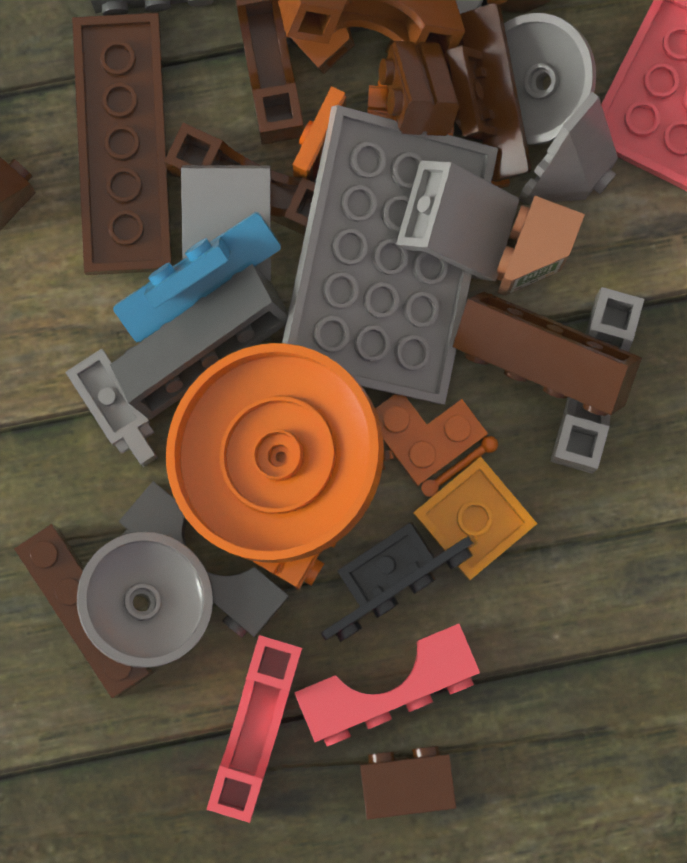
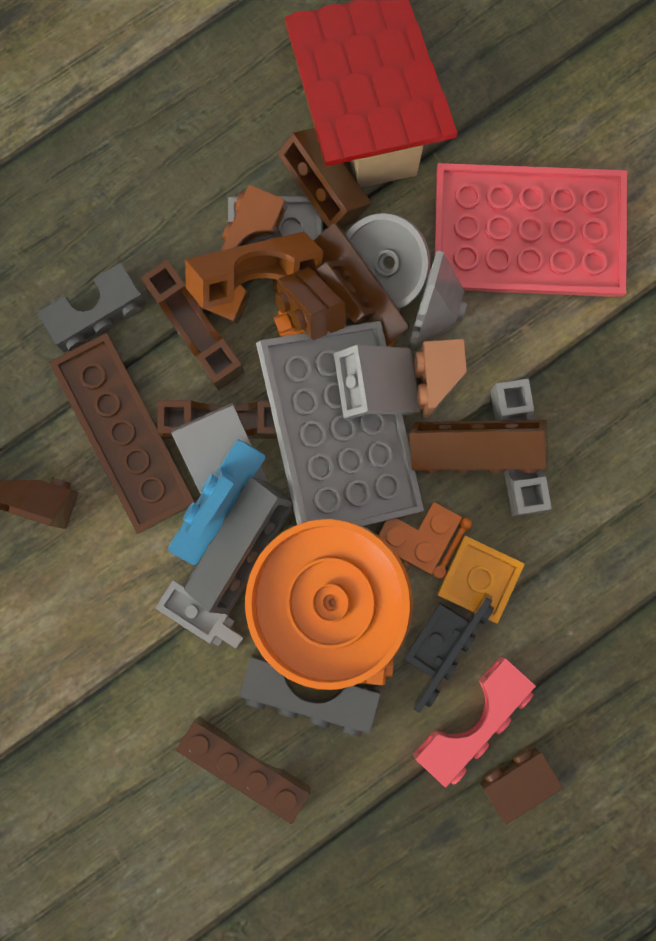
camera: 25 degrees left, 0 degrees up
light grey dish [77,532,213,668] -> none
coral arch [206,635,303,823] -> none
orange plate [292,86,346,182] -> none

